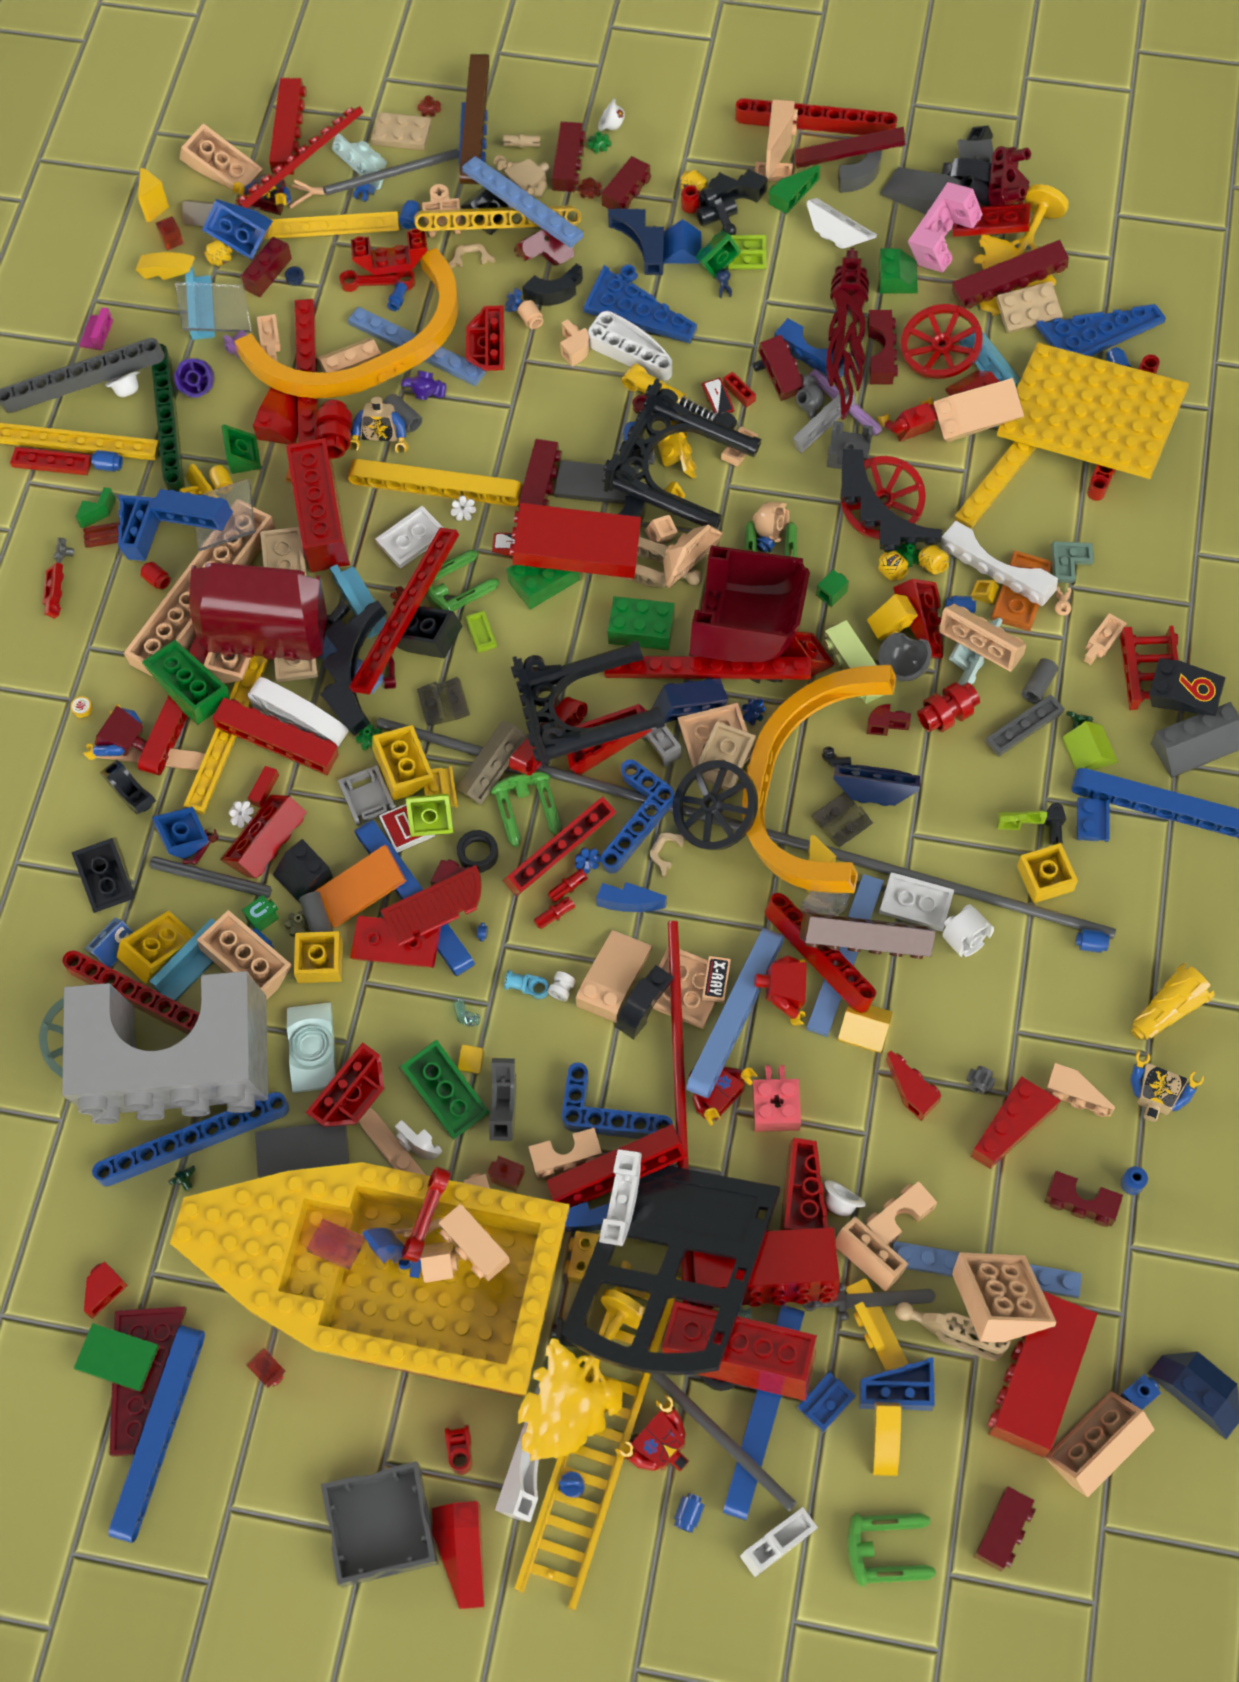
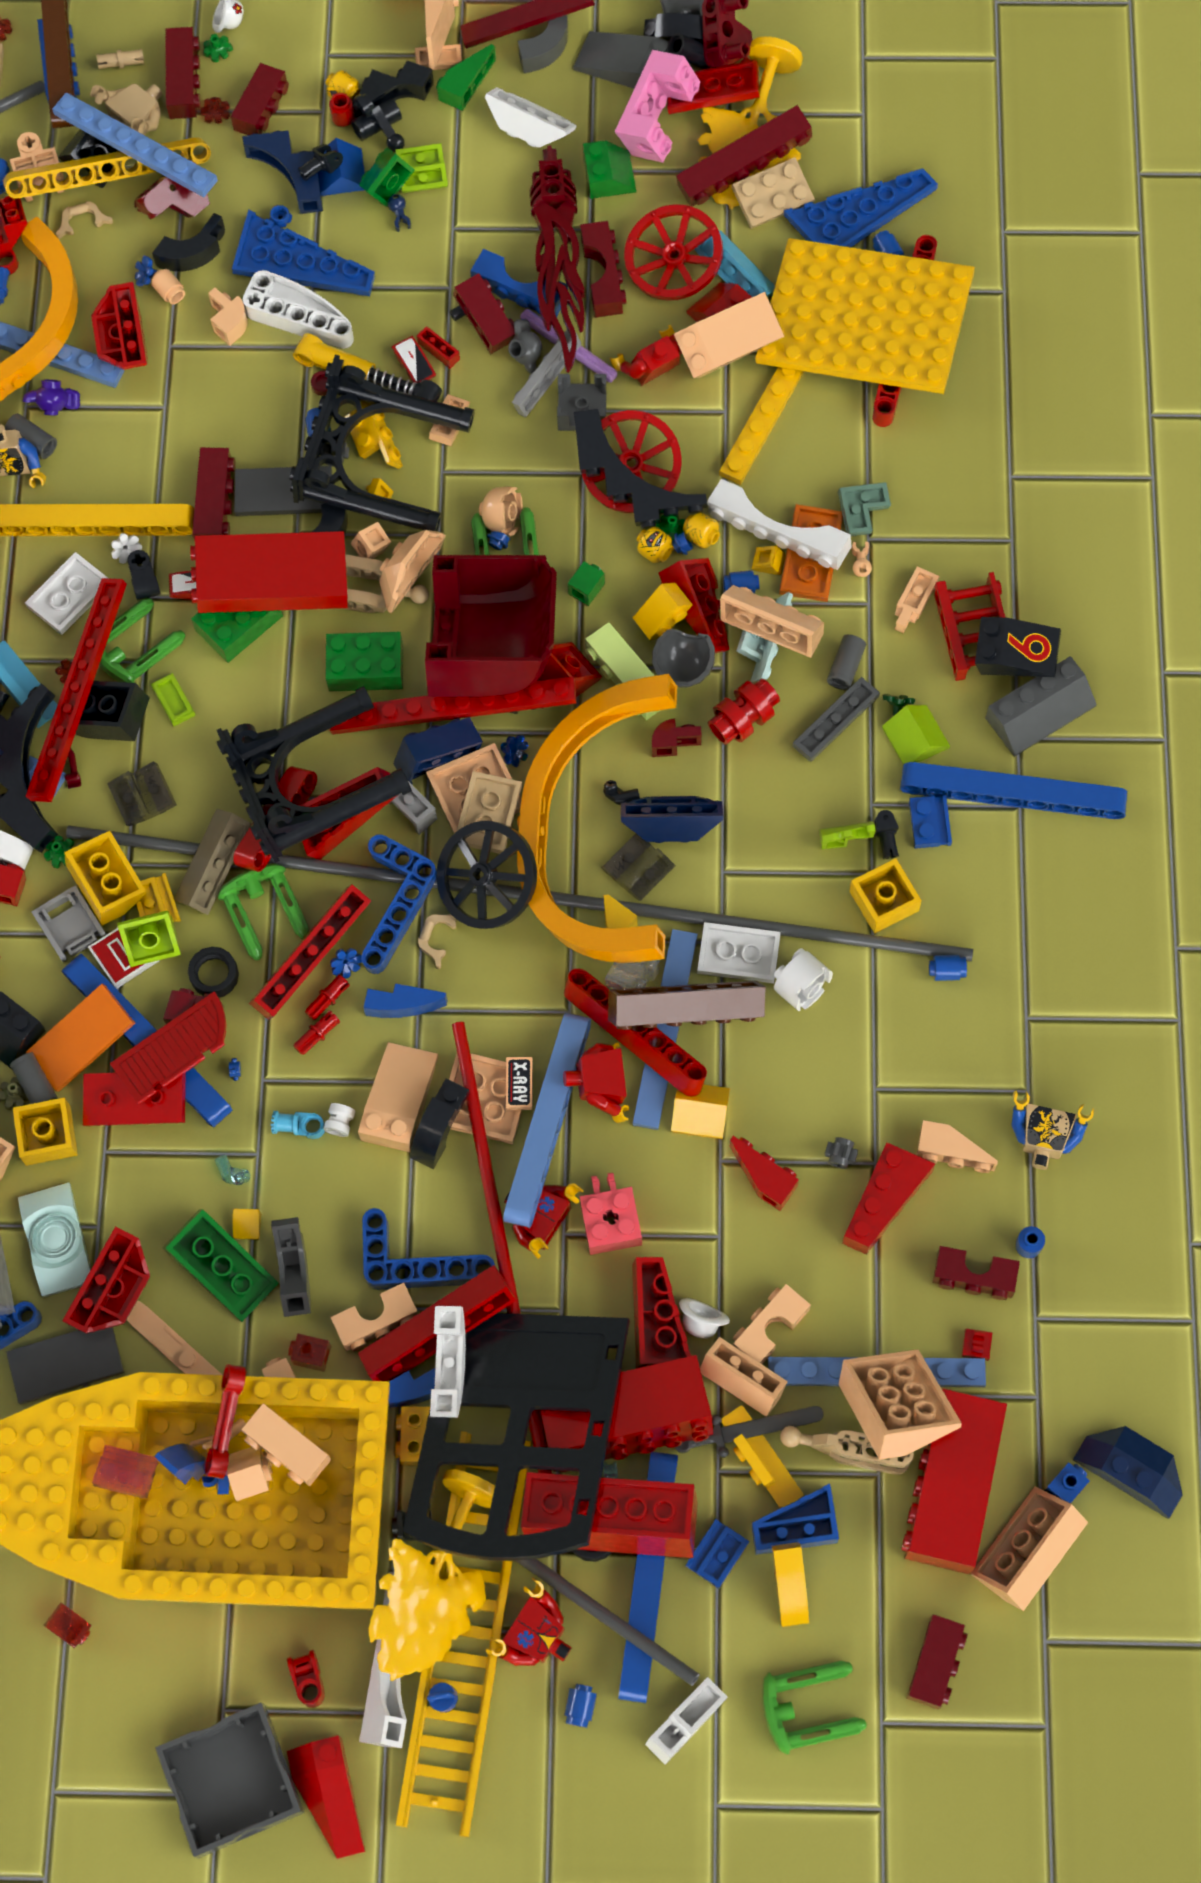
camera: 10 degrees left, 5 degrees up
white slope [395,1120,442,1160] -> none
yellow cone [1131,963,1215,1040] -> none
none -> black piece [128,550,161,600]
none -> black piece [298,144,343,181]
none -> blue plate [672,532,693,555]
none -> red tile [962,1328,993,1361]

